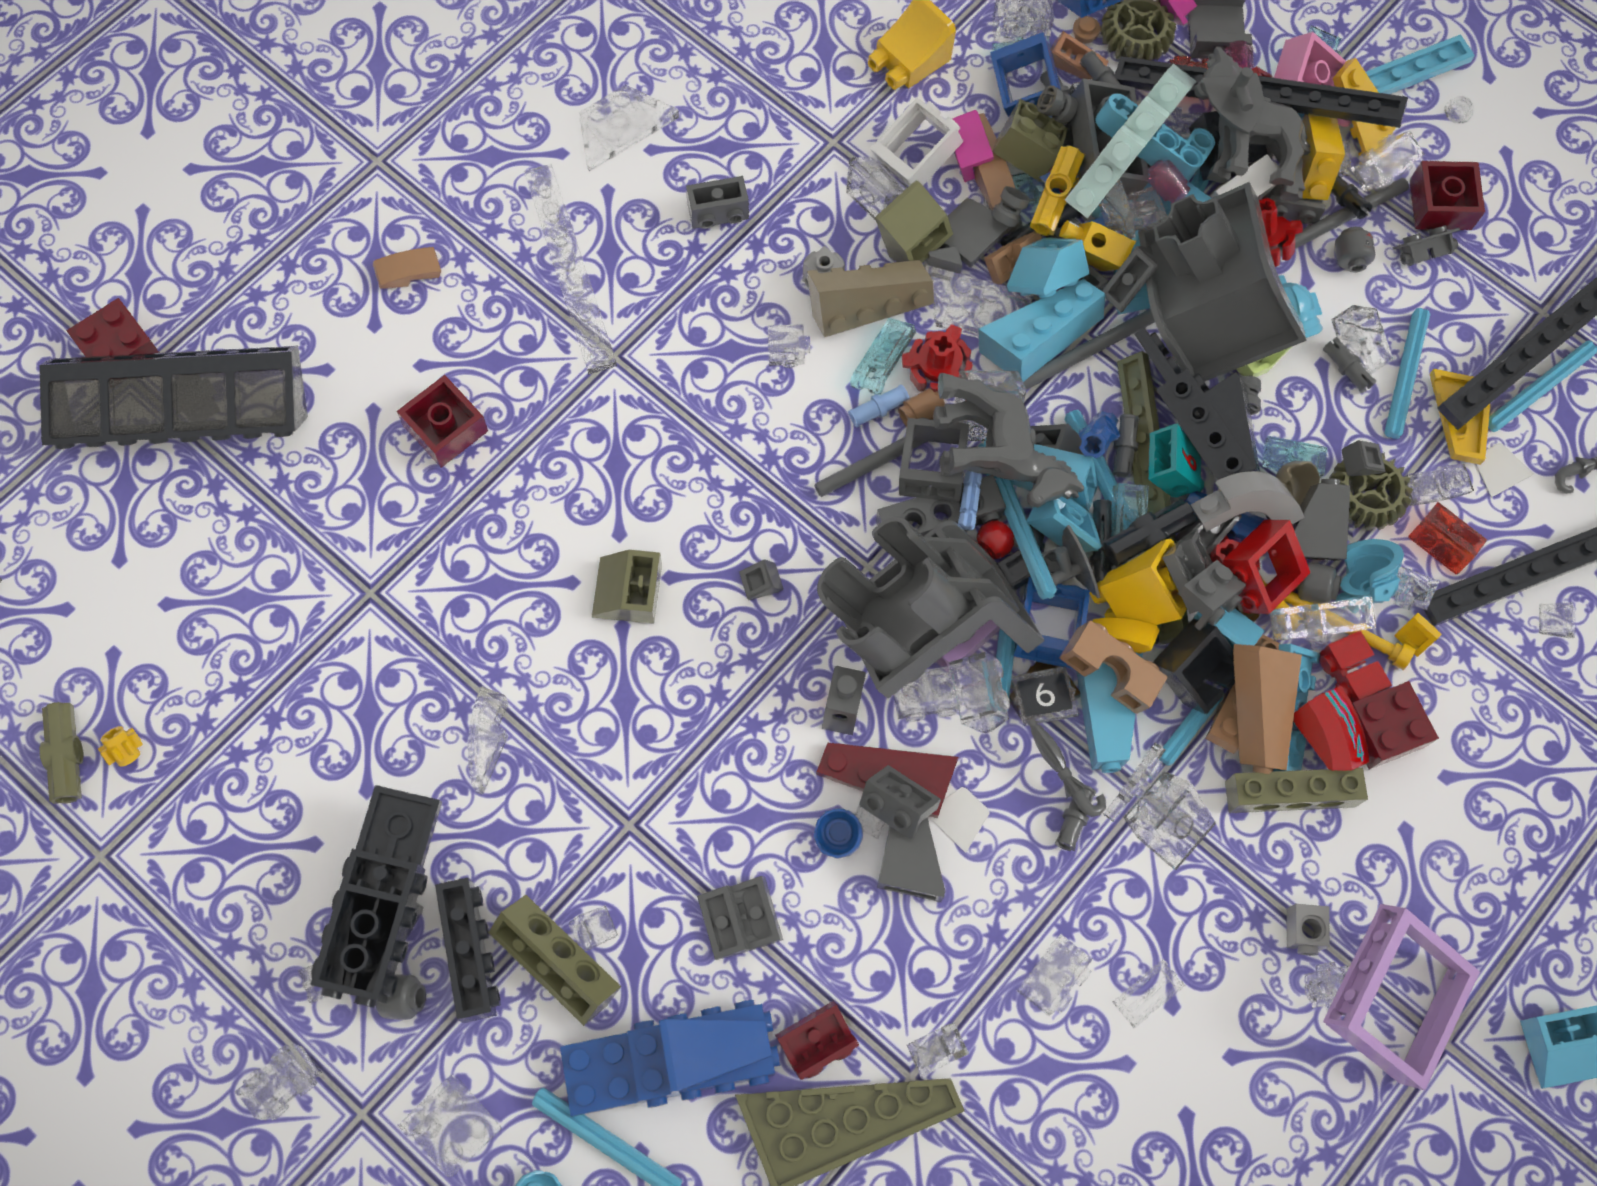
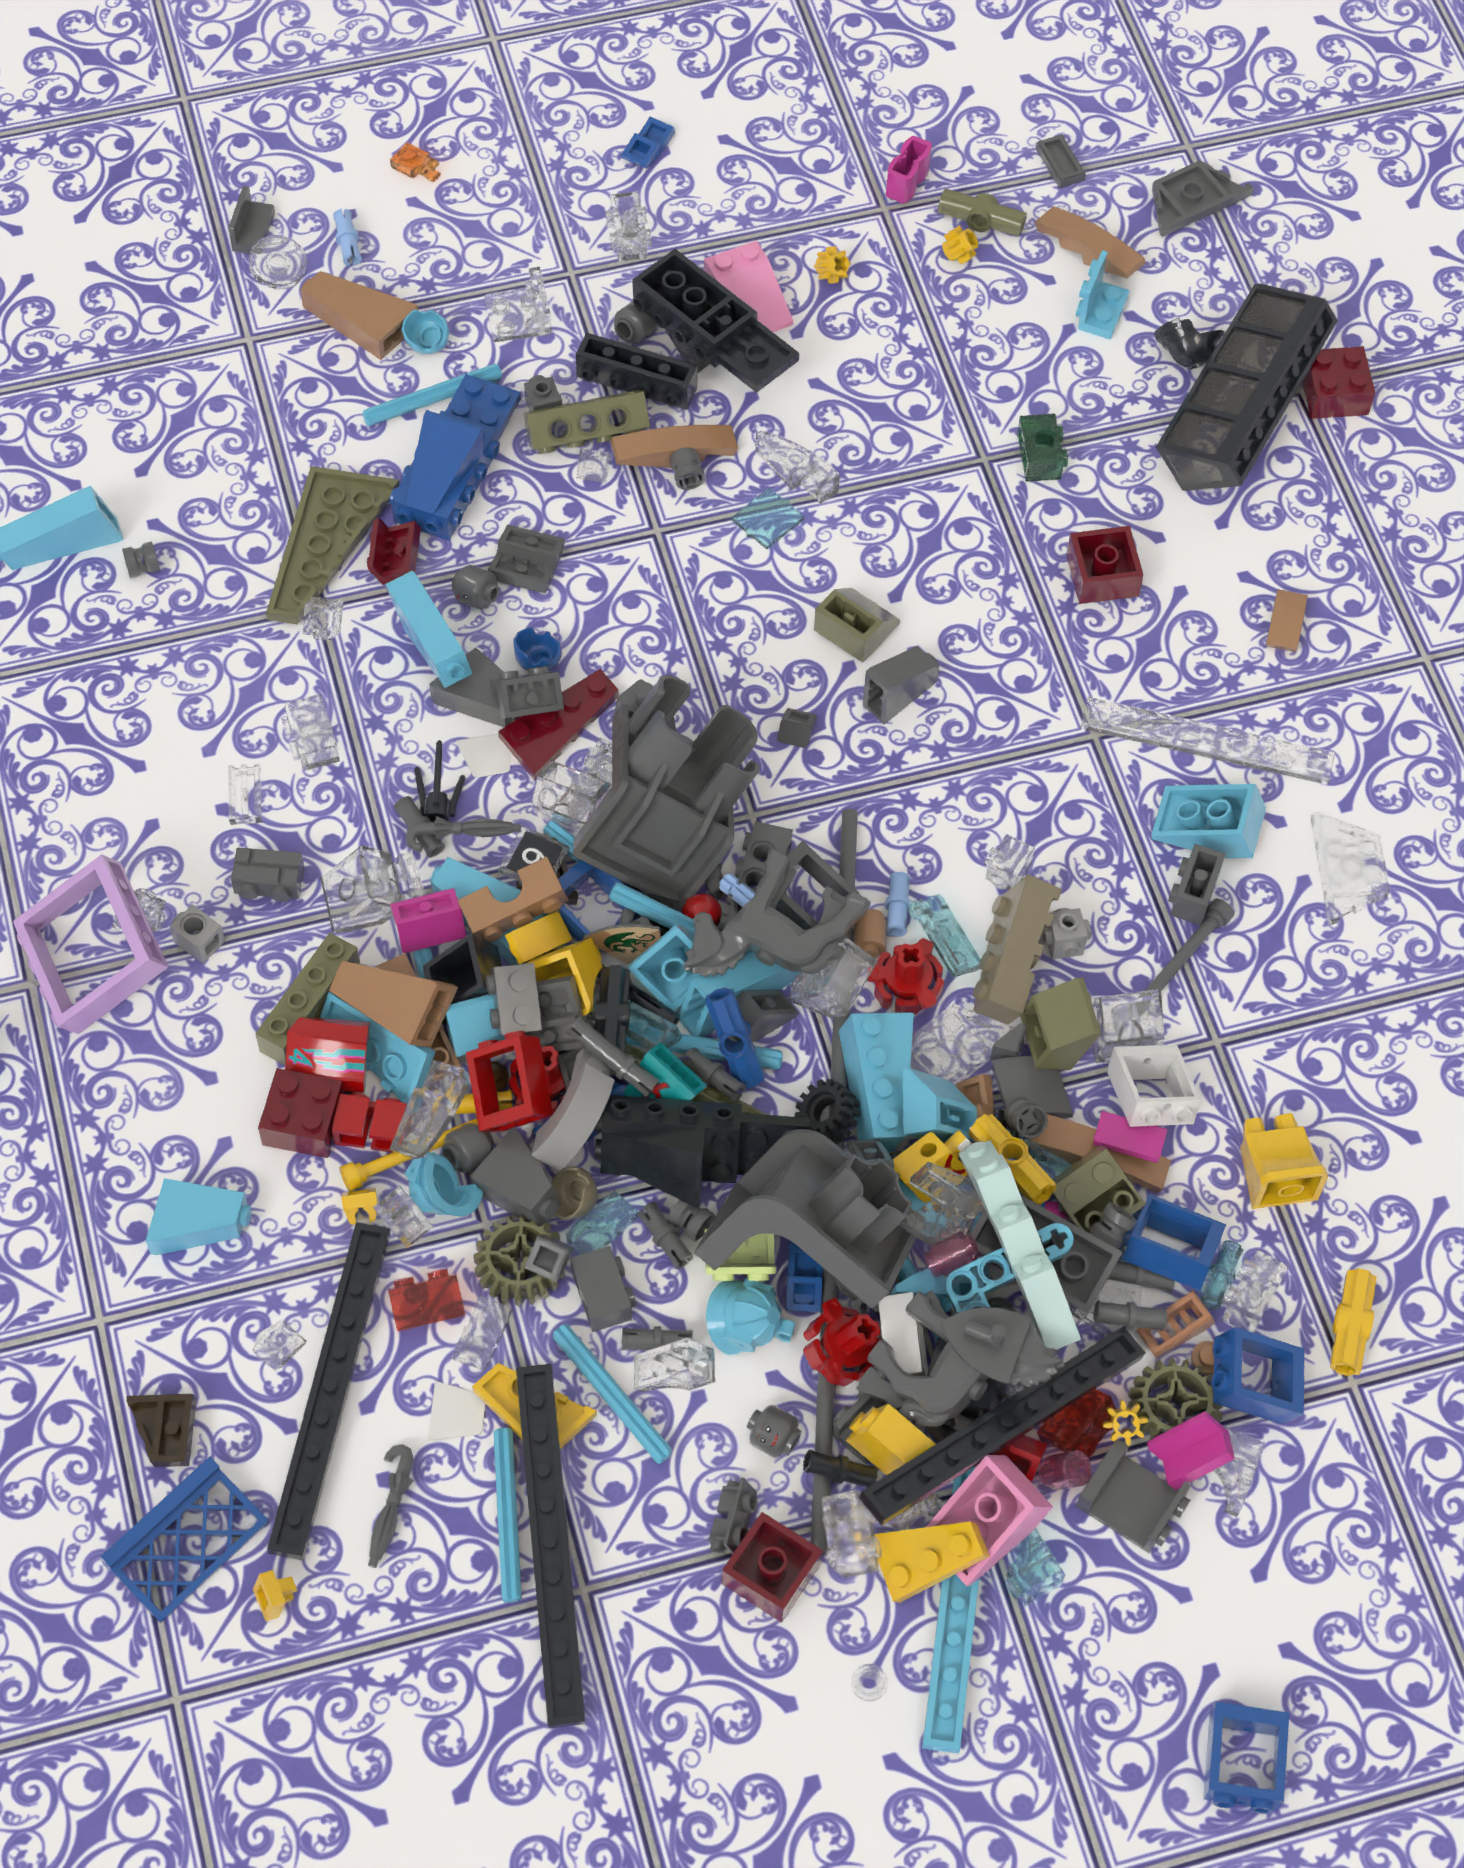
camera: 125 degrees right, 10 degrees down
none -> medium azure slope [146,1178,252,1255]
none -> dark grey brick [231,847,304,902]
none -> medium azure slope [385,571,473,688]
none -> dark pink panel [390,888,466,953]
none -> black plant [414,740,466,822]
none -> dark grey head [452,565,499,609]
none -> dark grey brick [524,375,562,411]
none -> dark grey pin [567,1016,660,1097]
none -> dark grey brick [570,1246,636,1332]
none -> medium nougat slope [610,425,738,468]
none -> blue slope [621,116,675,169]
none -> dark grey pin [638,1202,693,1269]
none -> dark grey wheel [669,447,705,490]
none -> bright pink slope [704,240,794,332]
none -> clear light blue piece [732,488,804,550]
none -> black tyre [794,1079,861,1143]
none -> yellow gear [814,246,851,284]
none -> dark grey slope [862,646,939,725]
none -> dark pink brick [886,135,932,204]
none -> clear green brick [1017,413,1068,482]
none -> medium nougat slope [1035,206,1146,279]
none -> medium azure bracket [1076,250,1130,340]
none -> yellow gear [1103,1399,1148,1445]
none -> dark grey piece [1129,898,1235,1018]
none -> medium azure slope [1151,784,1266,858]
none -> black helmet [1154,317,1225,370]

